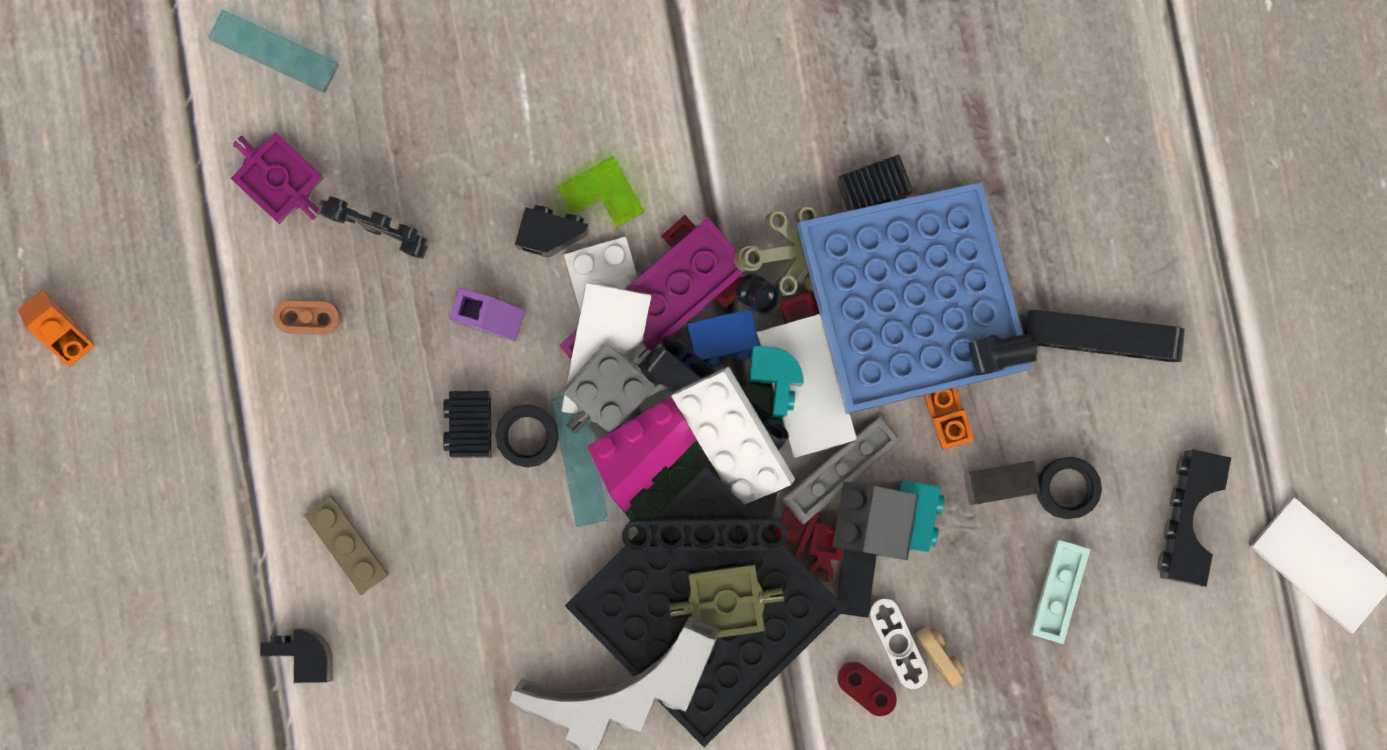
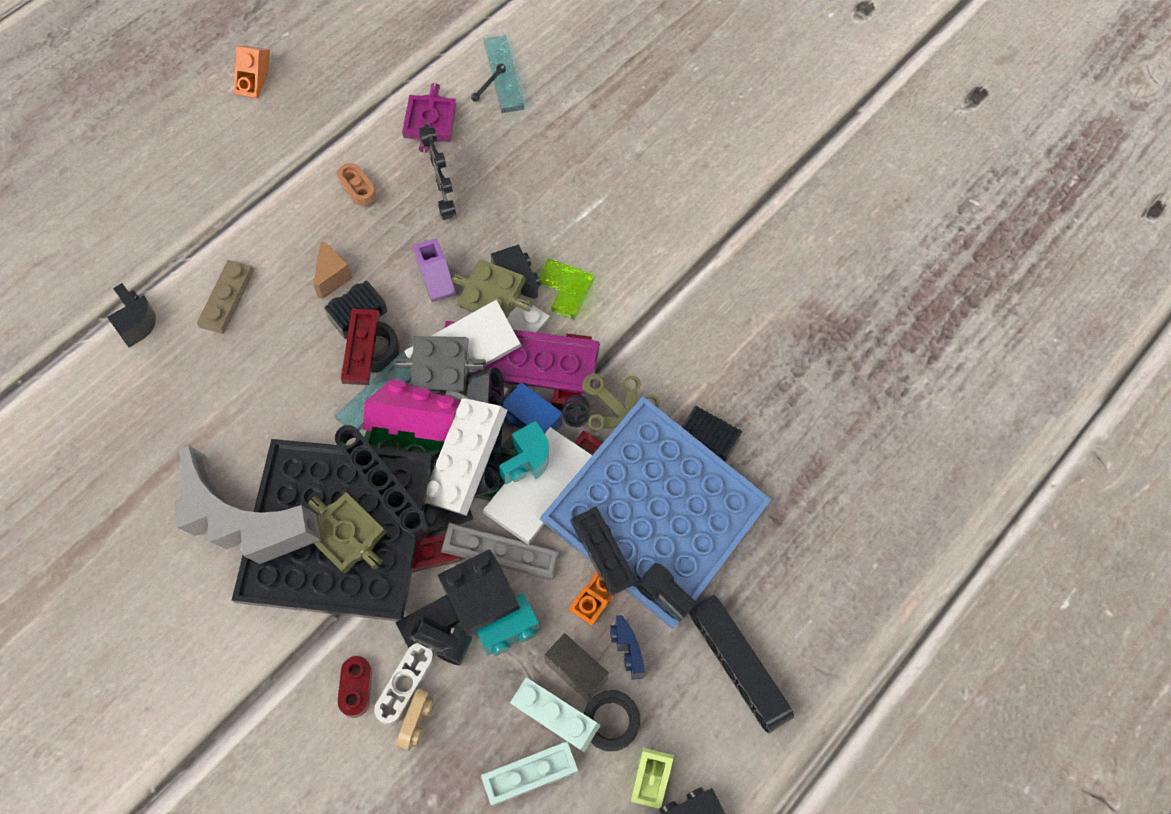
camera: 55 degrees right, 20 degrees down
dark red plate [808,522,843,583] -> none
none -> medium nougat slope [313,242,352,299]
none -> dark red plate [341,309,380,385]
none -> black piece [410,616,472,666]
none -> olive plate [452,259,533,318]
none -> black hinge [471,63,506,102]
none -> light aqua plate [510,677,600,752]
none -> black tile [570,506,637,597]
none -> dark blue slope [610,615,645,680]
none -> yellowish green slope [631,748,674,809]

